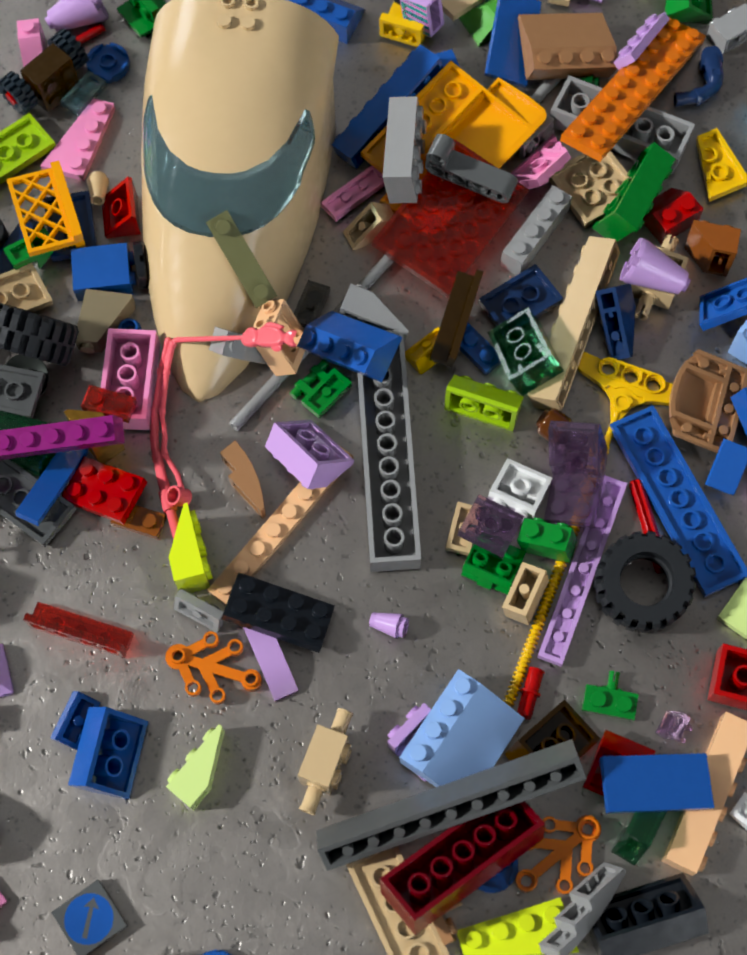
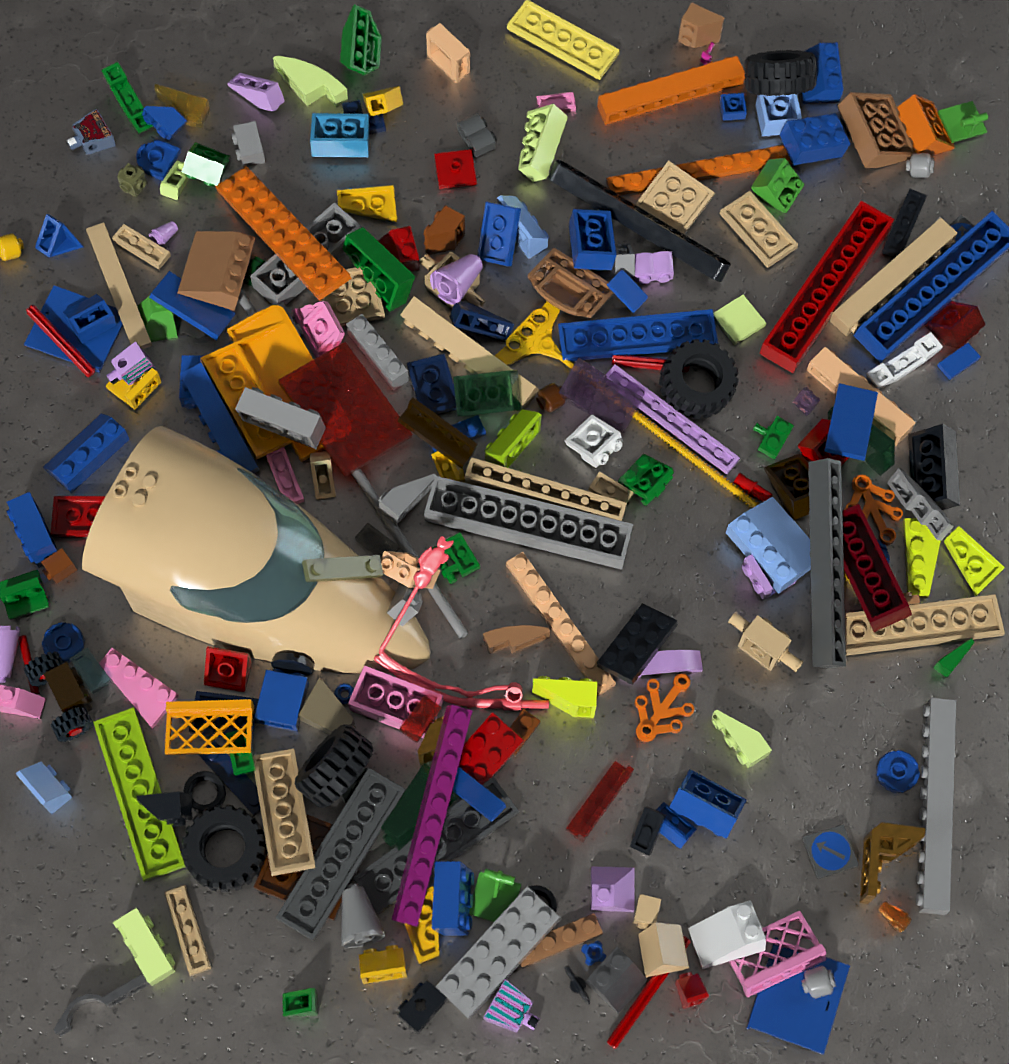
camera: 75 degrees left, 0 degrees up
tan cone [86,171,109,206] -> none
light grey plate [174,589,223,633] -> none
lavender slope [265,420,355,489] -> none
blue slope [297,311,402,383] -> none
lavender cone [369,612,409,639] -> none
dark grey beam [425,134,518,203] -> none
clear purple plate [457,494,524,558] -> none
tan brick [502,562,549,625] -> none
green brick [517,518,578,563] -> none
lavender plate [613,12,669,70] -> none
dark blue piece [673,46,724,107] -> none
none -> tan brick [465,457,627,521]
none -> black plate [630,806,666,856]

